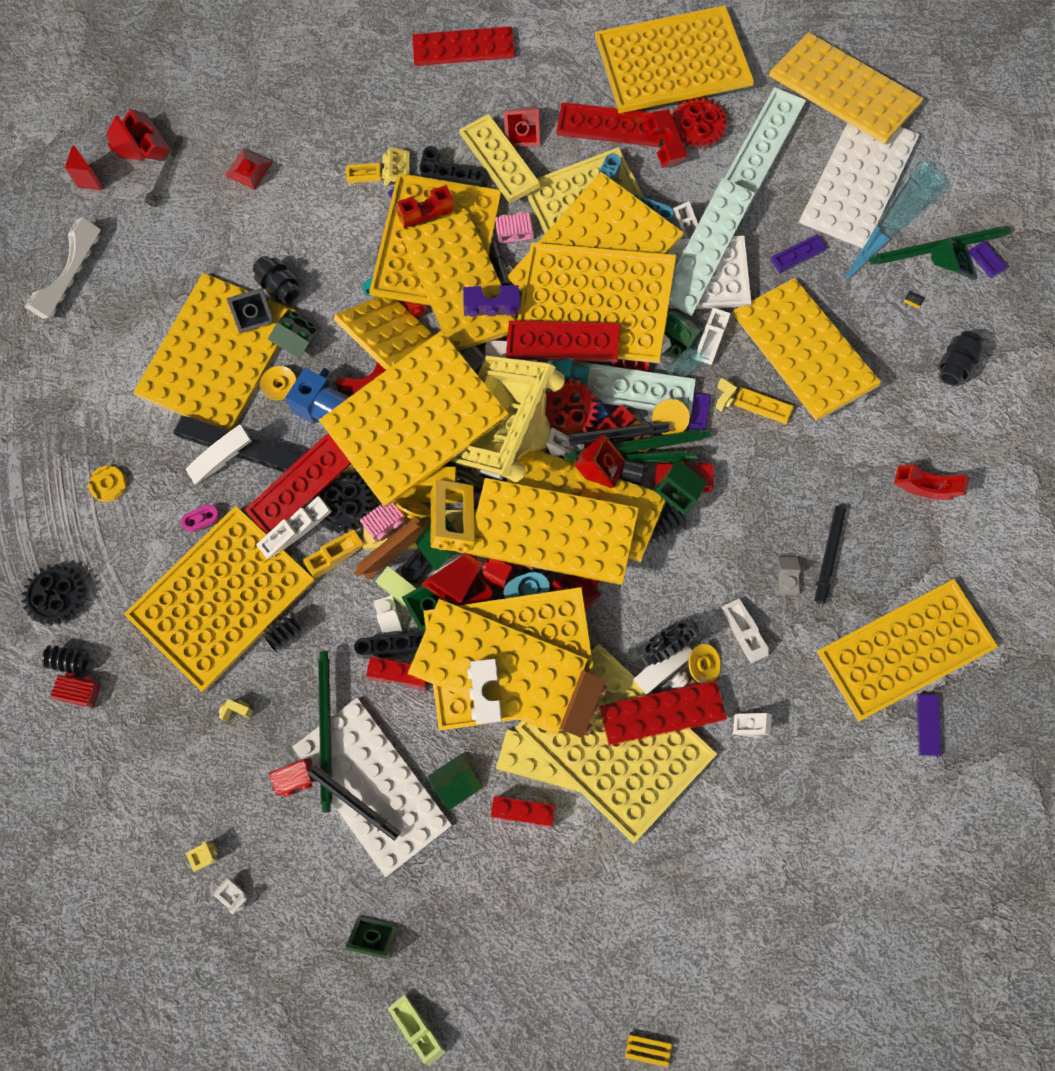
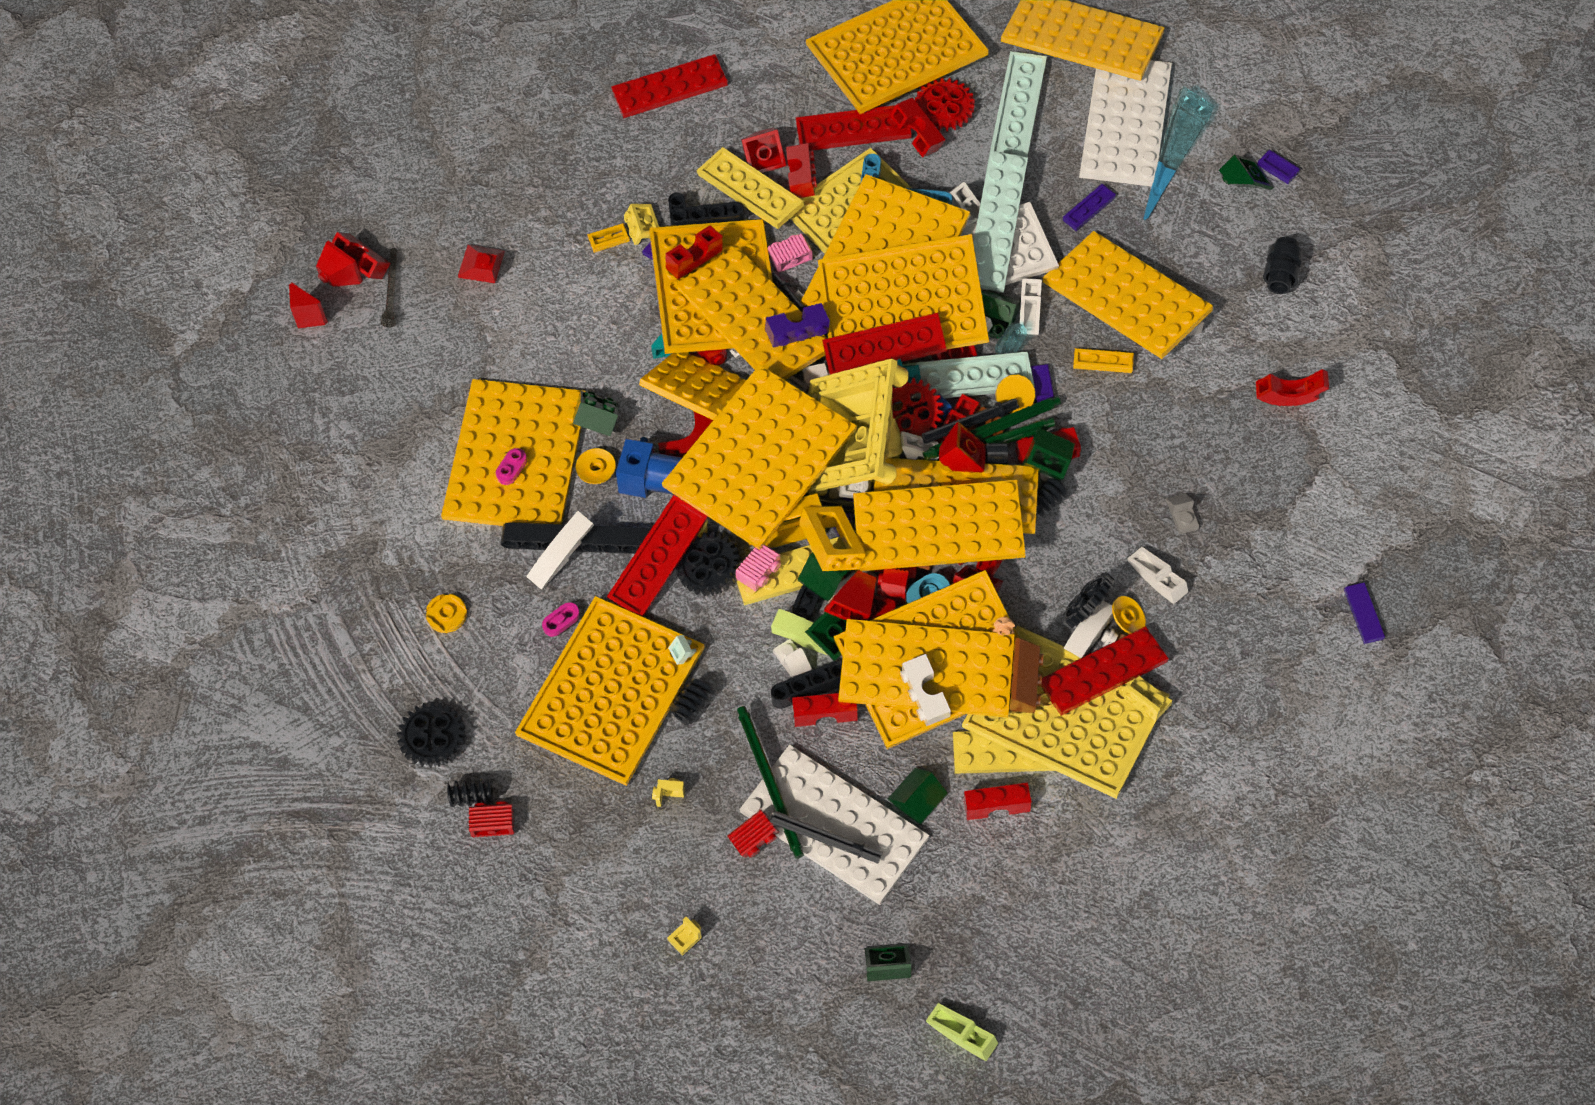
camera: 20 degrees left, 10 degrees down
white arch [25,217,101,319] -> none
white bracket [213,877,247,914] -> none
black slope [227,288,274,333] -> none
black piece [253,256,301,304] -> none
white slope [256,496,332,559] -> none
yellow slope [303,529,364,580] -> none
dark orange fence [354,517,426,580] -> none
yellow dish [395,497,431,519] -> none
yellow tile [625,1035,672,1067] -> none
light yellow bracket [716,378,737,412] -> none
white slope [733,713,772,738] -> none
black axle [814,505,846,605] -> none
yellow plate [817,579,998,722] -> none
dark green piece [869,226,1011,265] -> none
black sticker [904,291,925,309] -> none
none -> dark pink plate [496,448,527,485]
none -> light aqua tile [668,635,696,665]
none -> red arch [786,143,817,198]
none -> light nougat plate [993,617,1015,635]
none -> light yellow bracket [1122,676,1172,721]

